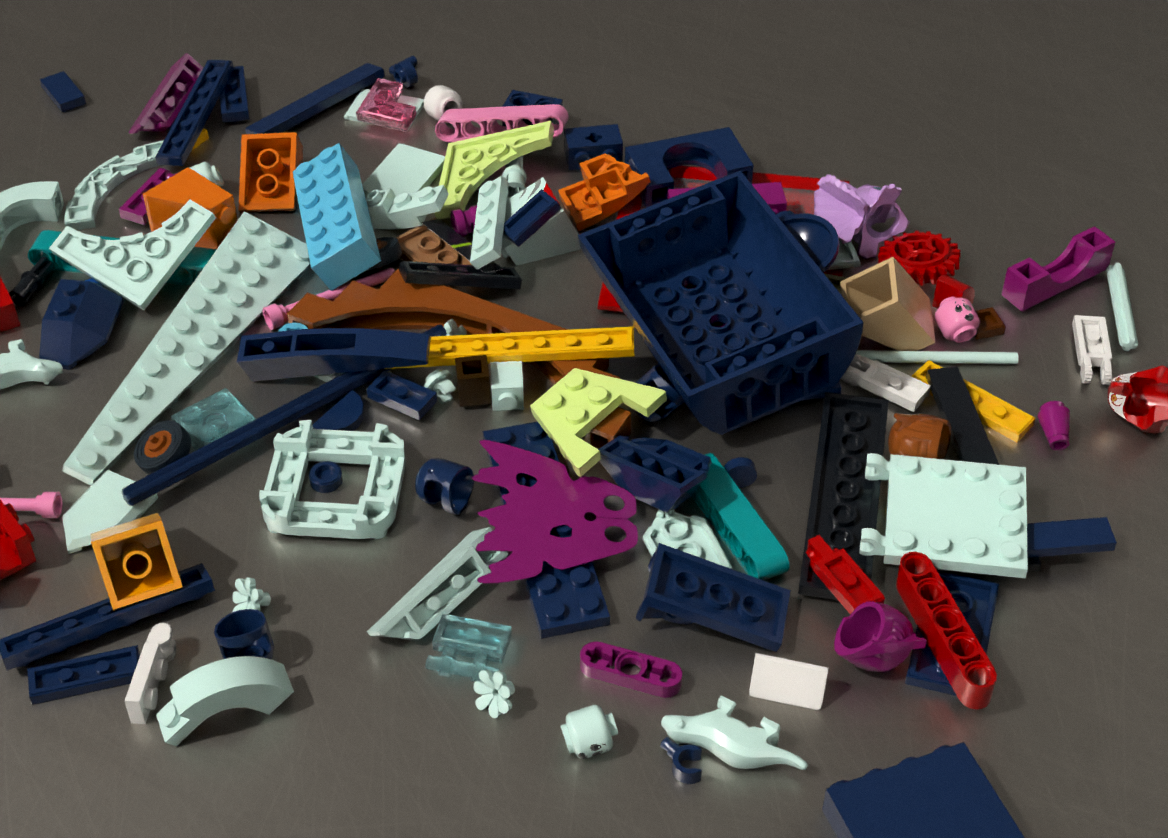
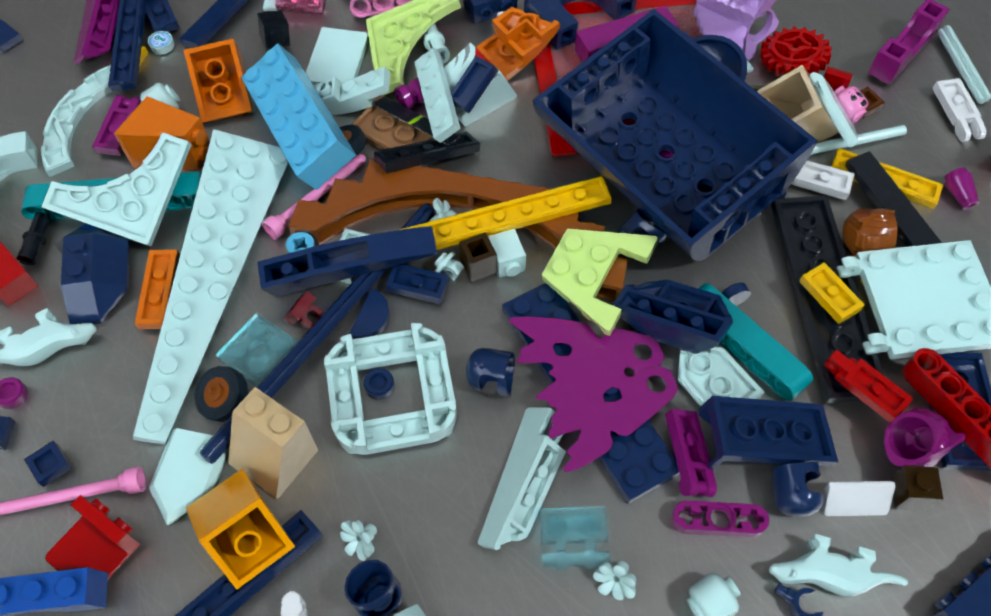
camera: 15 degrees left, 15 degrees up
none -> orange plate [134,249,180,329]
none -> tile [148,31,175,55]
none -> tan slope [228,387,318,500]
none -> black brick [257,10,290,49]
none -> dark red tile [283,291,323,329]
none -> magenta plate [665,409,717,497]
none -> dark blue helmet [771,462,823,517]
none -> yellow plate [799,262,865,324]
none -> light aqua tile [809,72,859,148]
none -> dark brown brick [890,465,943,511]

